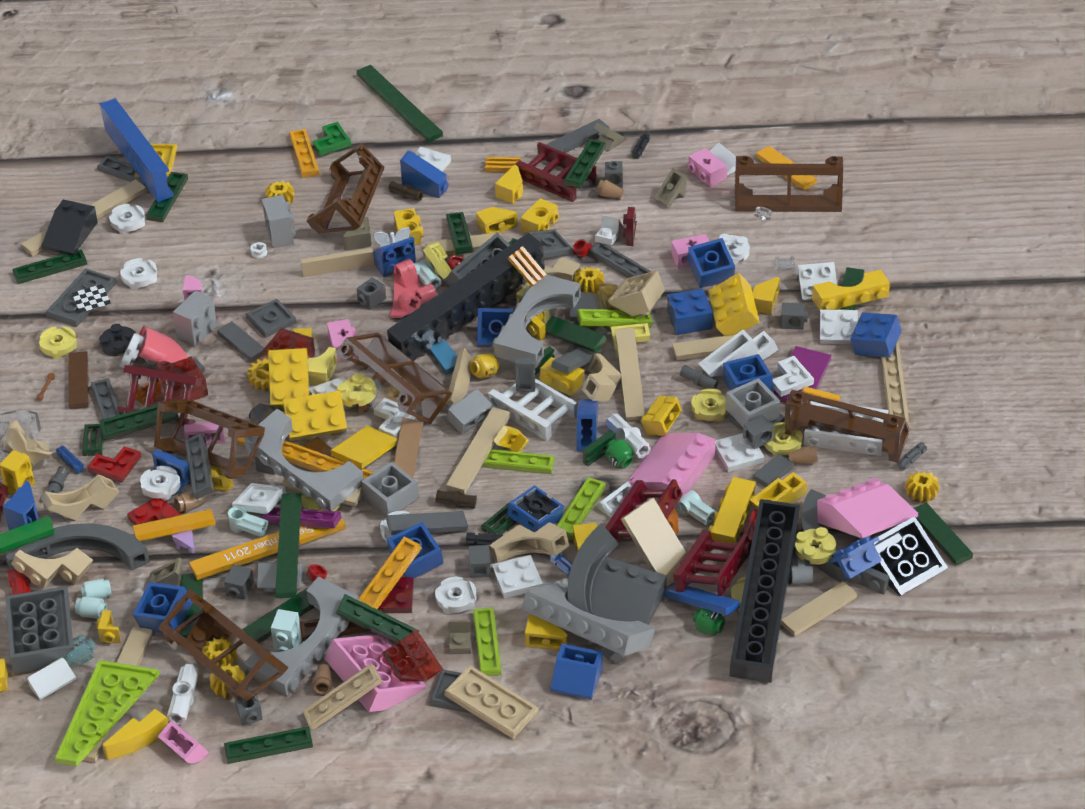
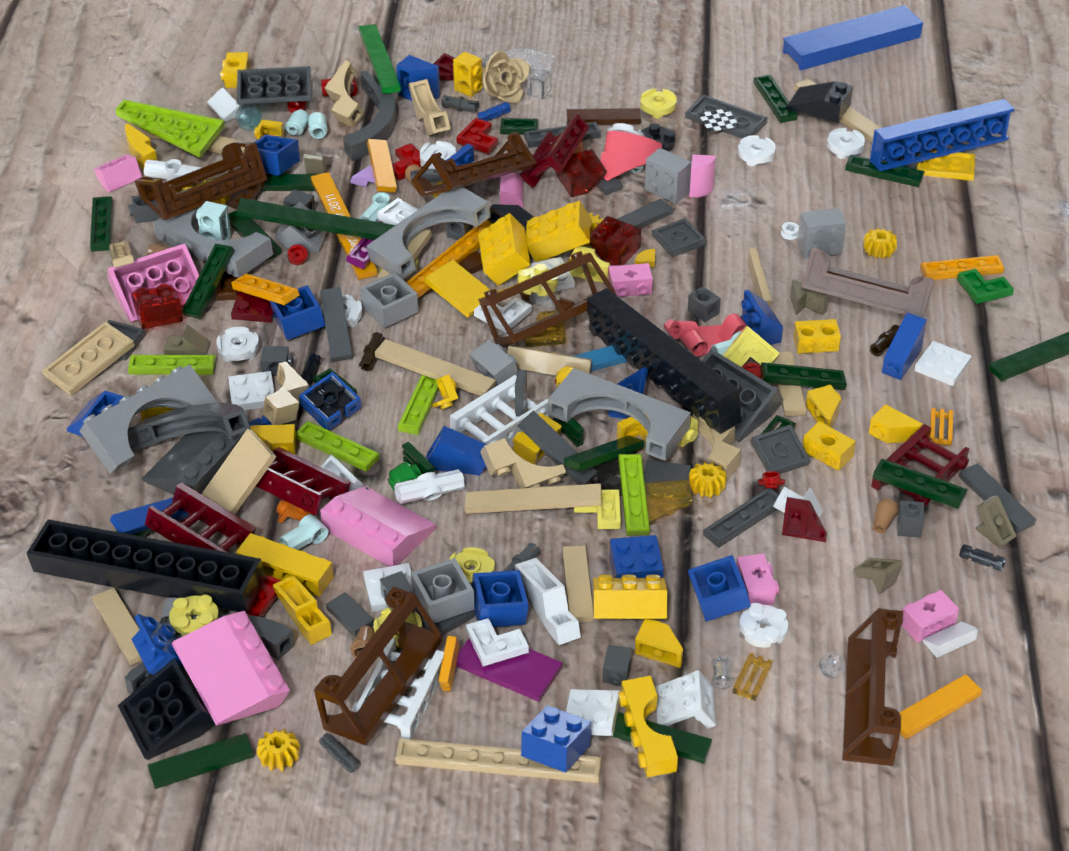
camera: 95 degrees right, 0 degrees up
dark orange hinge [36,373,55,401] -> none
dark green tile [100,400,179,440] -> none
white piece [374,227,410,247] -> none
medium nougat sticker [394,417,423,478] -> none
tile [508,246,547,287] -> none
tan slope [608,270,665,316] -> none
yellow brick [641,396,682,436] -> none
none -> clear yellow tile [732,653,773,701]

